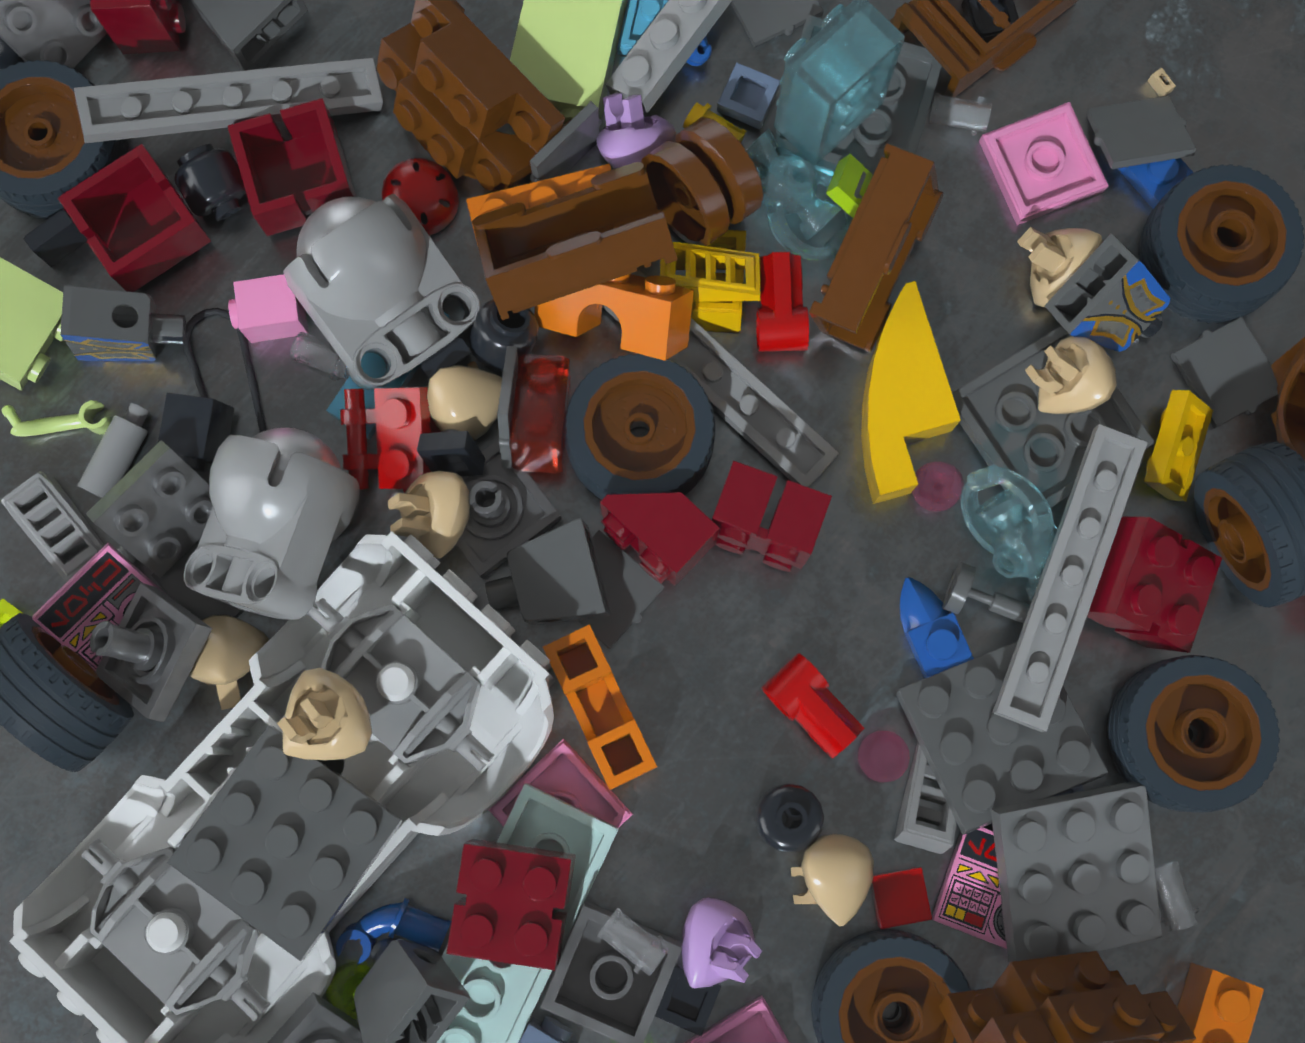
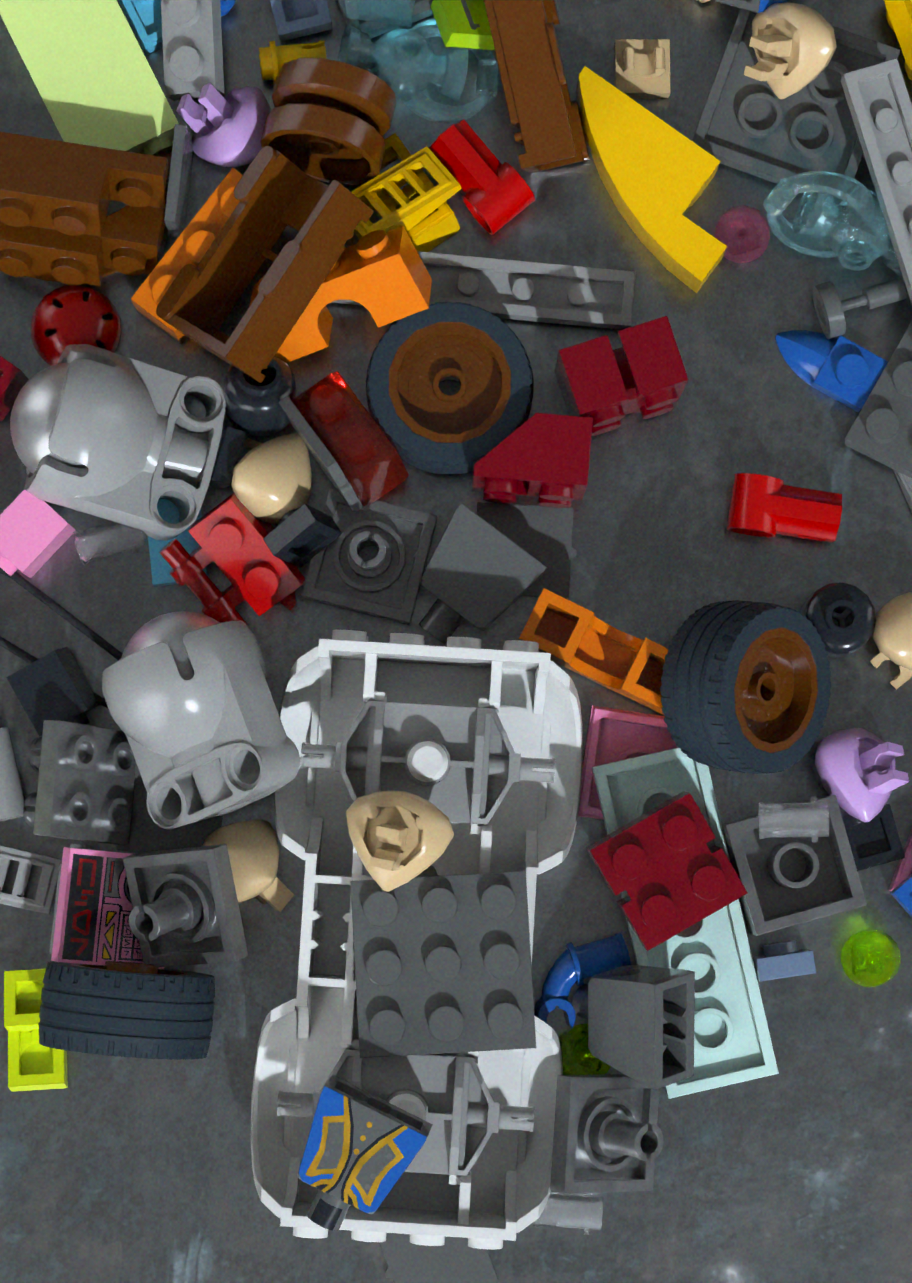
camera: 40 degrees left, 5 degrees up
tan piece [388,471,470,559] -> none
clear pink plate [857,731,910,782] -> none
none -> torso [298,1075,433,1231]
none -> tan tile [614,39,671,99]
none -> black wheel [660,600,831,774]

